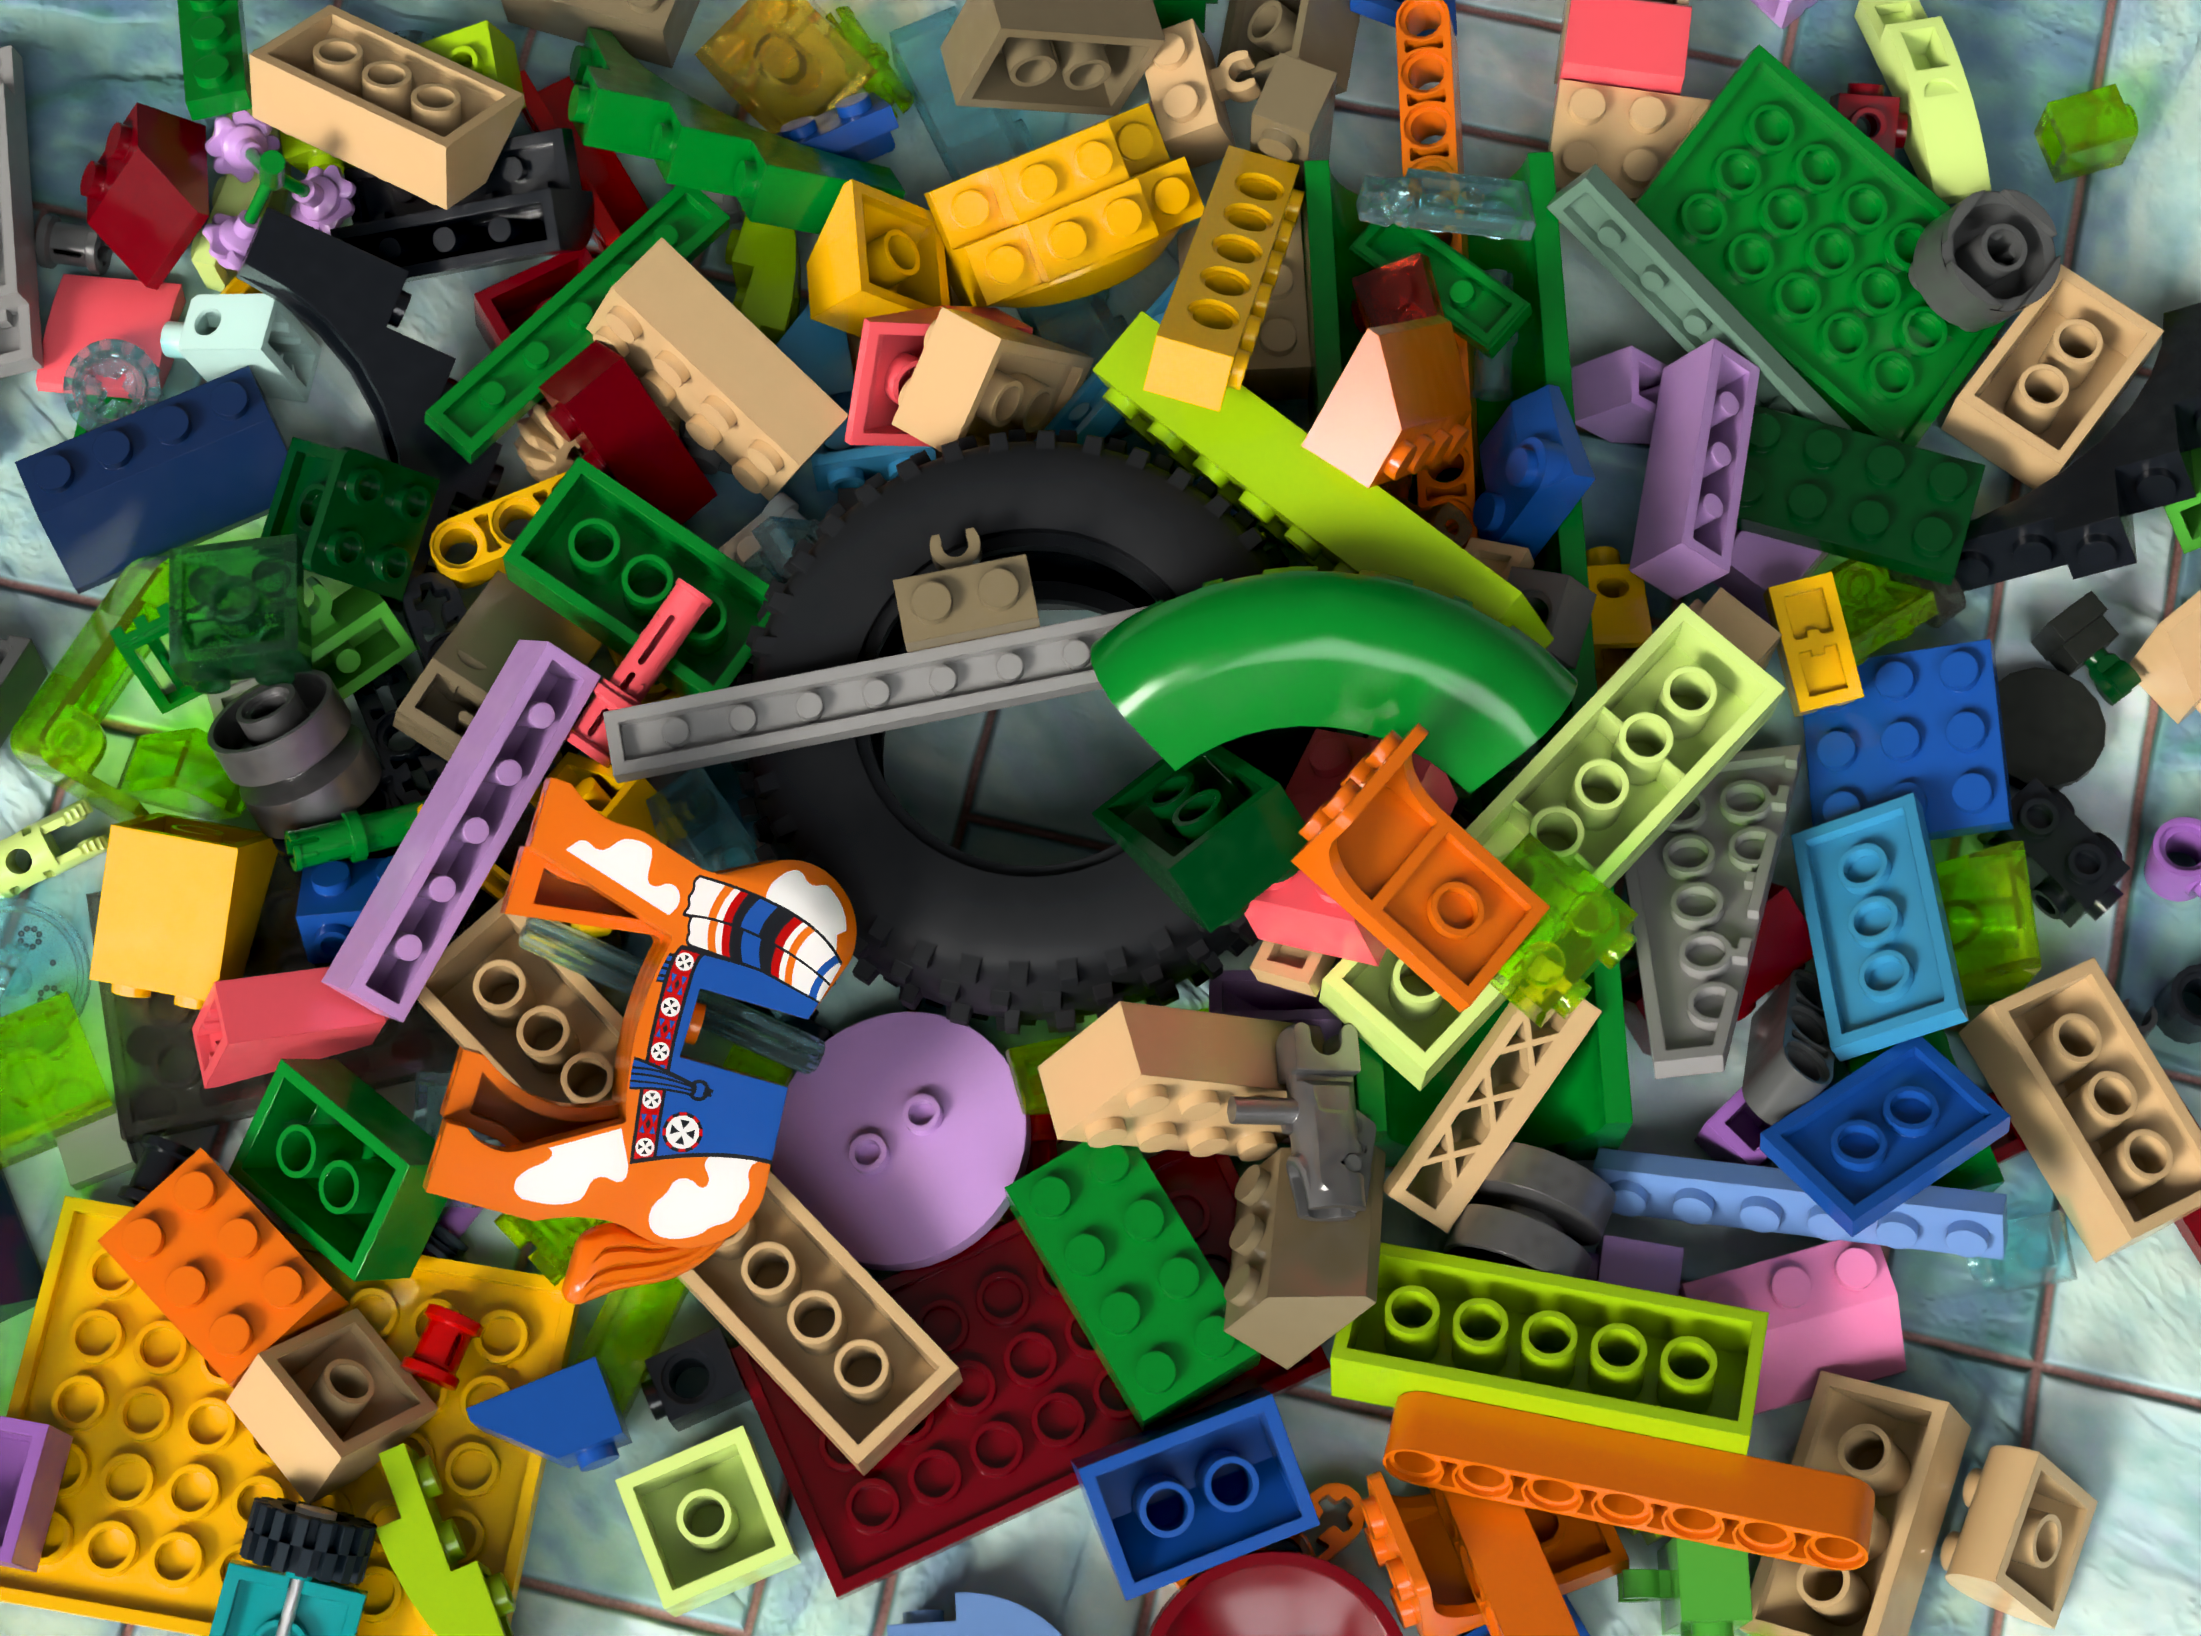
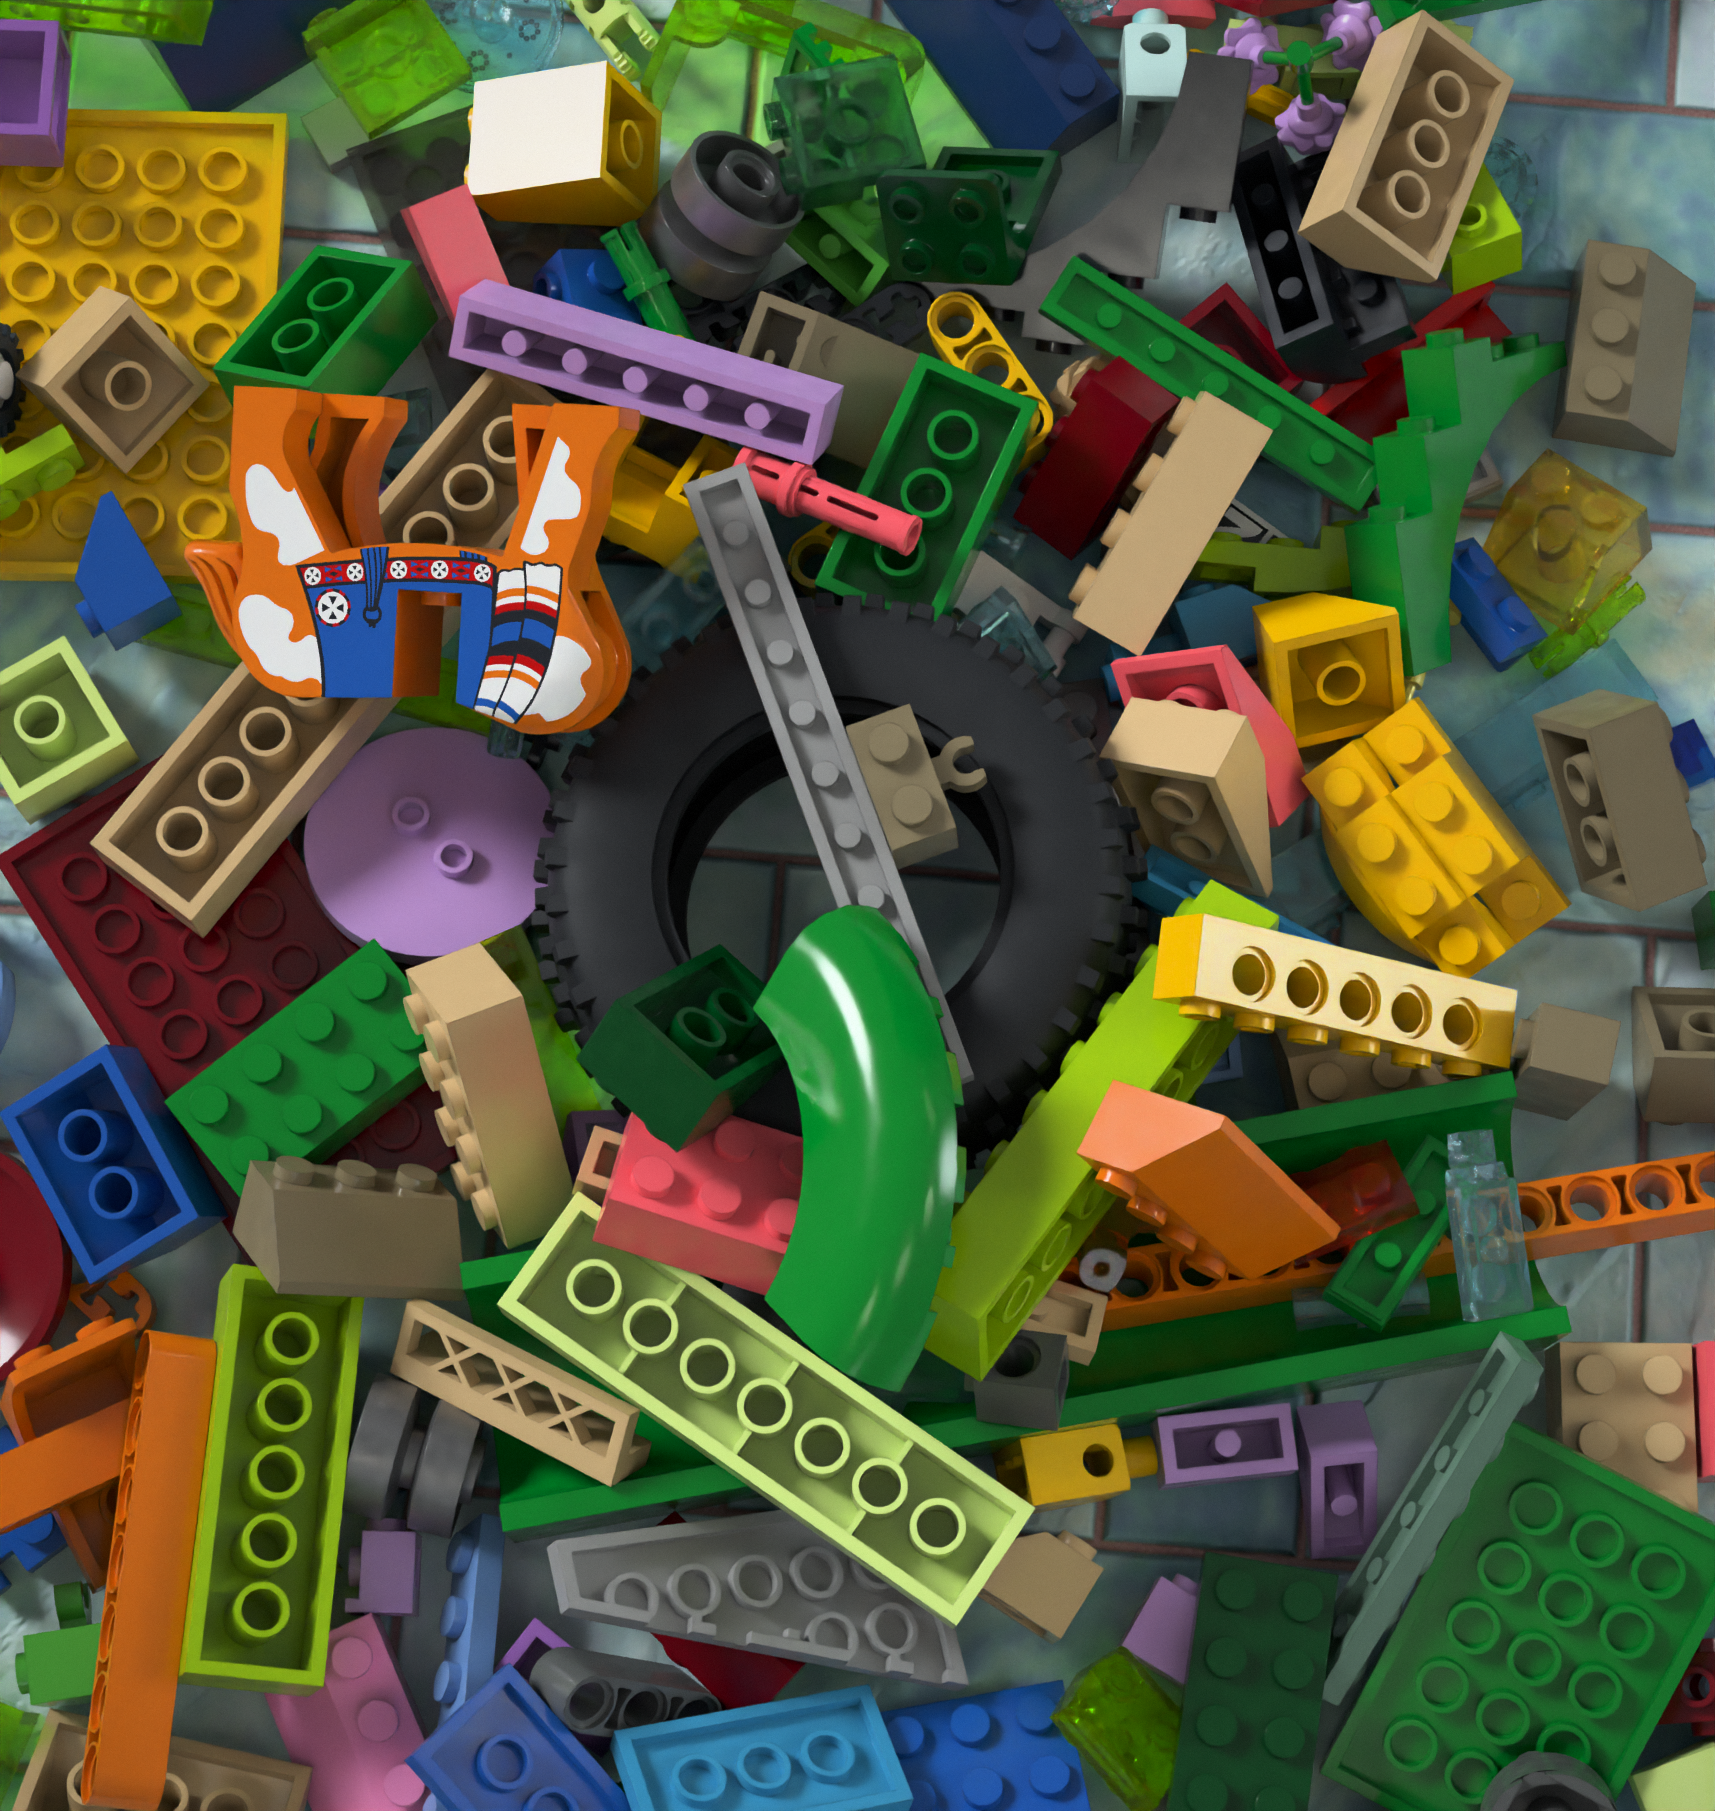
camera: 75 degrees right, 5 degrees up
orange brick [98,1147,350,1389] -> none
clear neon green slope [115,727,247,820] -> none
black bush [117,1133,196,1205] -> none
red bush [400,1303,484,1391] -> none
black brick [641,1327,751,1432] -> none
tan brick [1145,19,1261,169] -> none
flat silver piece [1227,1022,1377,1222] -> none
orange bracket [1291,723,1550,1013] -> none
blue slope [1473,384,1596,560] -> none
clear neon green plate [1489,832,1638,1028] -> none
lavender brick [1629,338,1760,600] -> none
yellow hinge [1763,571,1864,717] -> none
none -> lavender brick [1150,1403,1299,1491]

